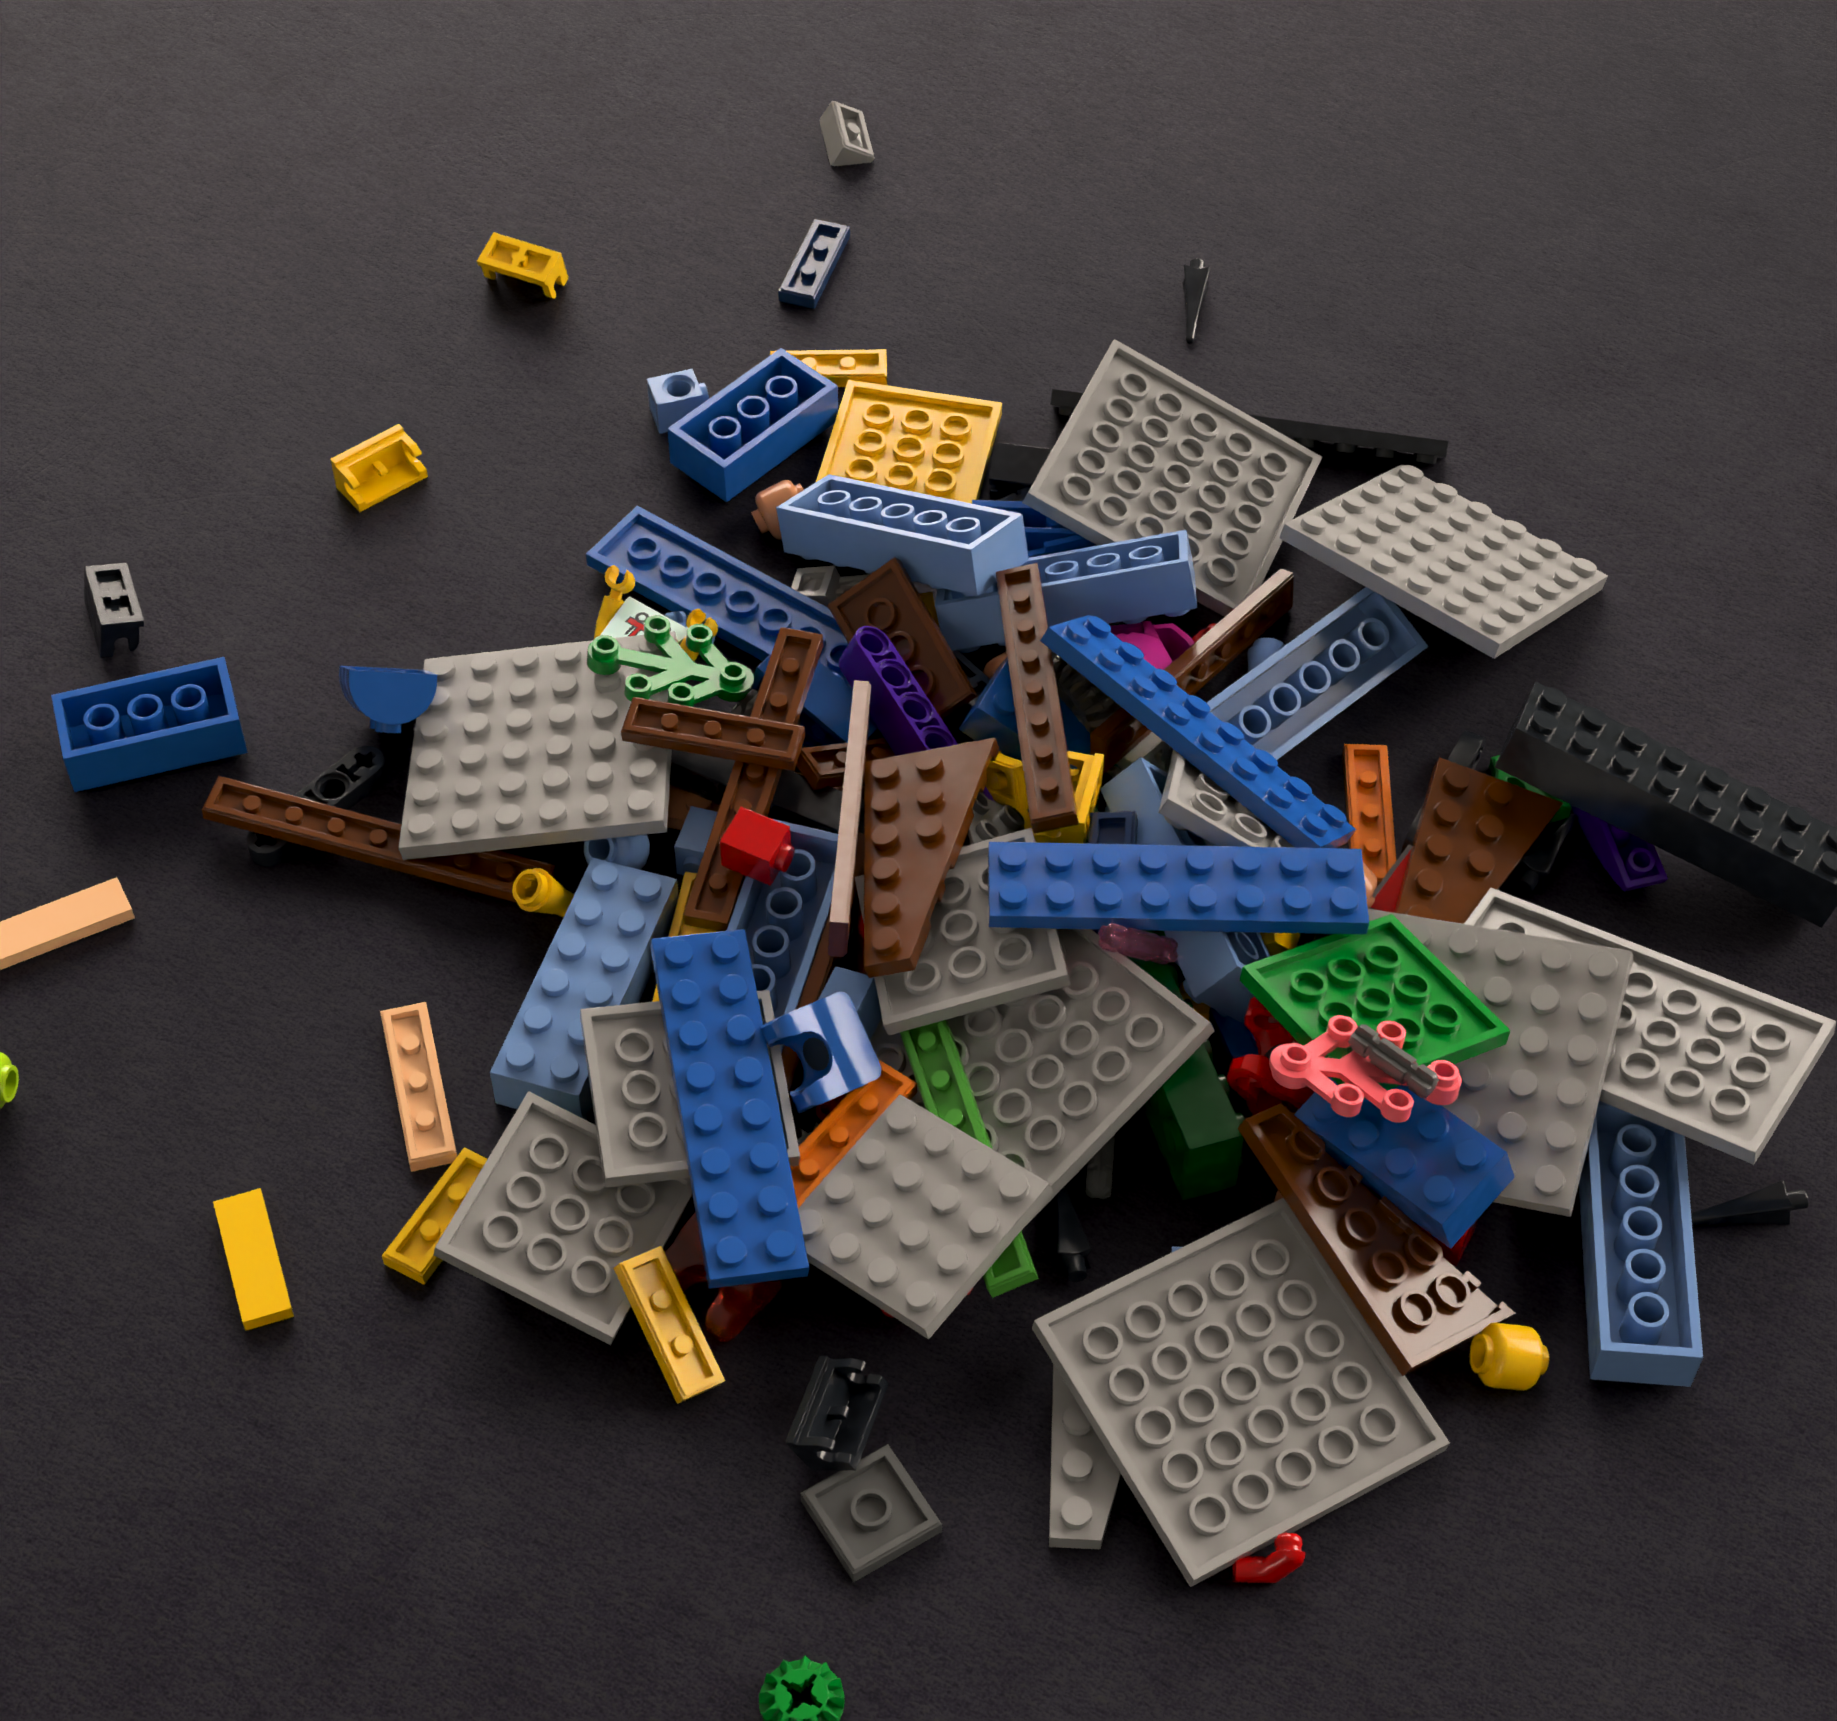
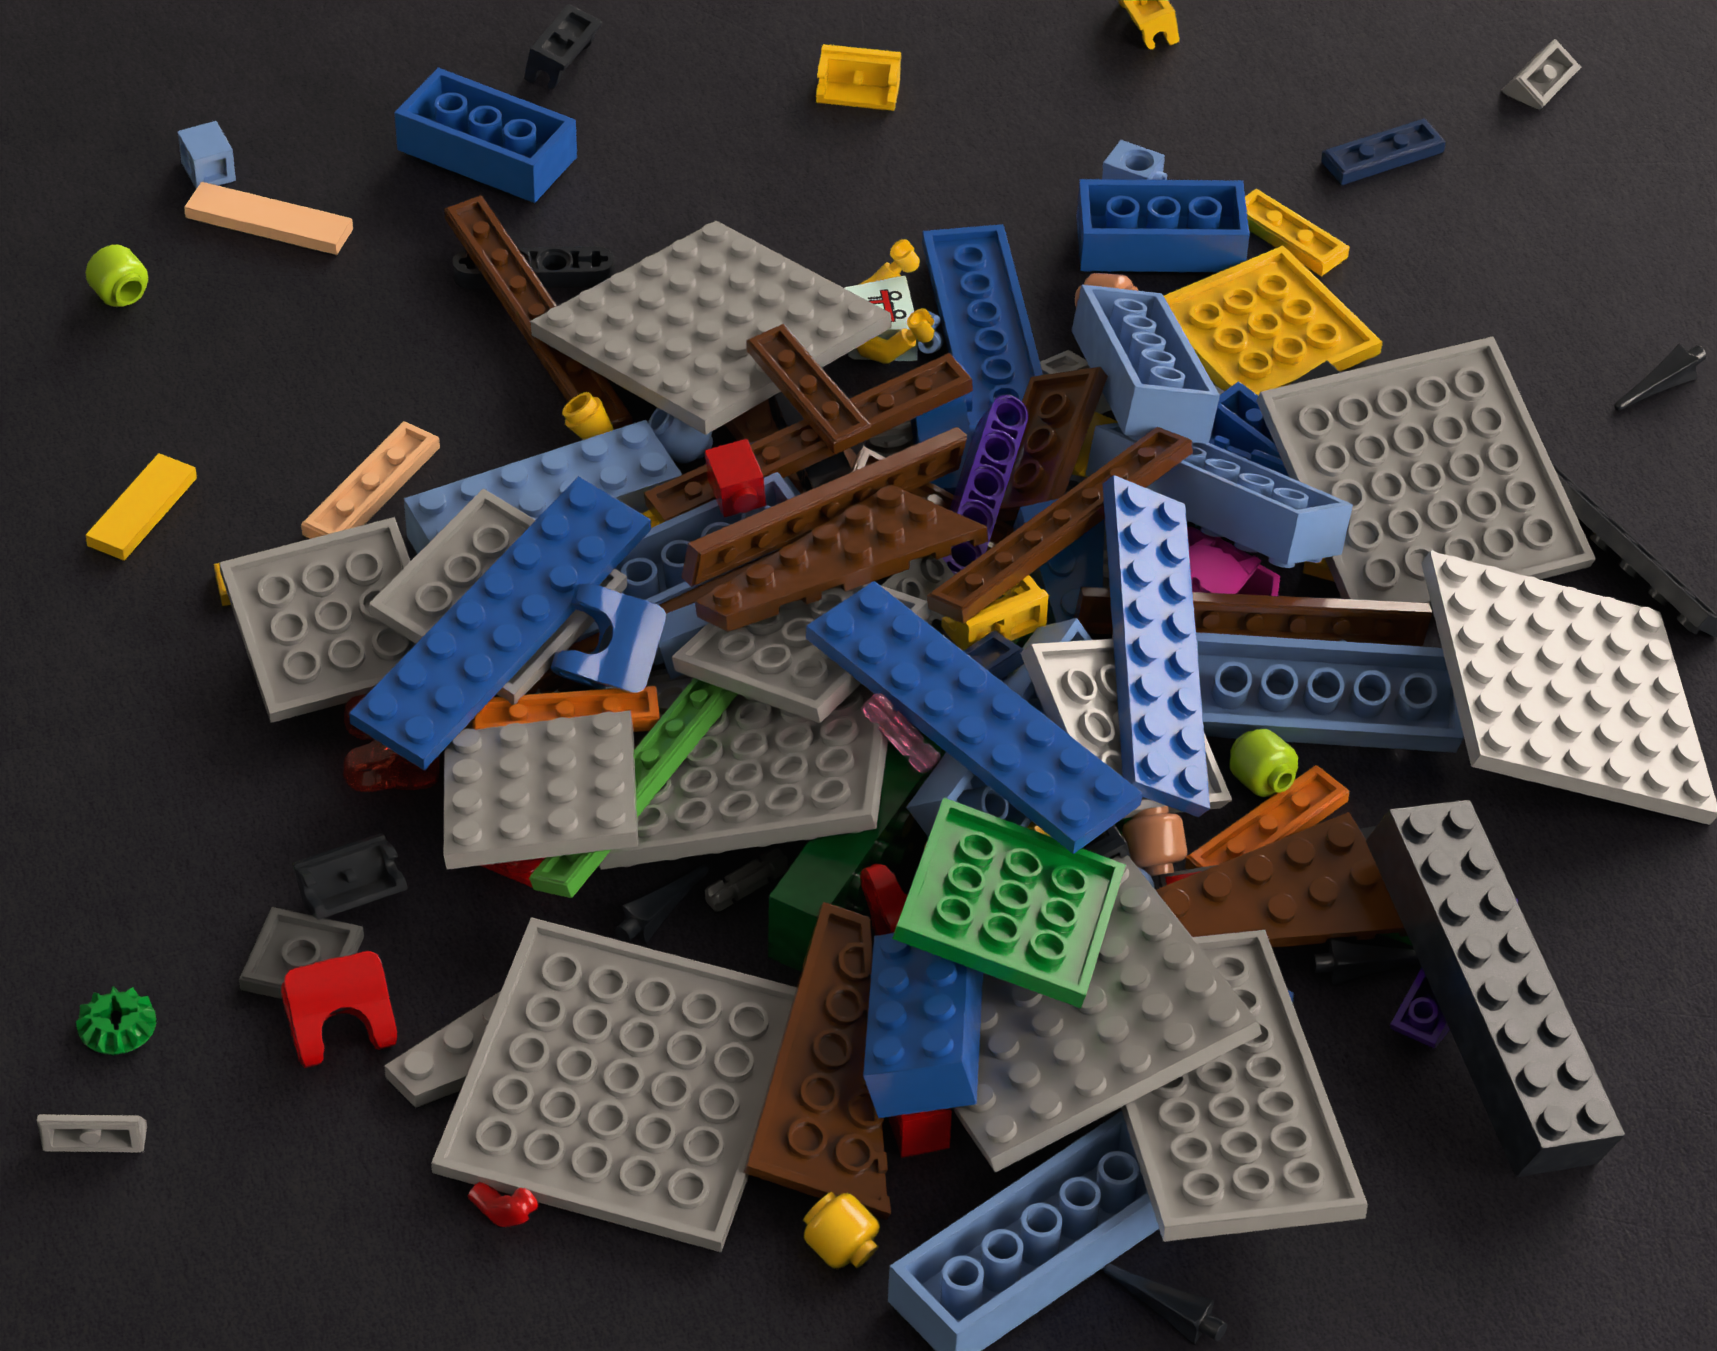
camera: 45 degrees right, 5 degrees down
blue brick [339,666,437,733] -> none
plant [587,615,754,707] -> none
yellow tile [613,1246,725,1404] -> none
coral plant [1269,1015,1462,1123] -> none
dark grey axle [1348,1024,1439,1098] -> none
none -> red piece [281,951,397,1068]
none -> lime head [1230,728,1298,798]

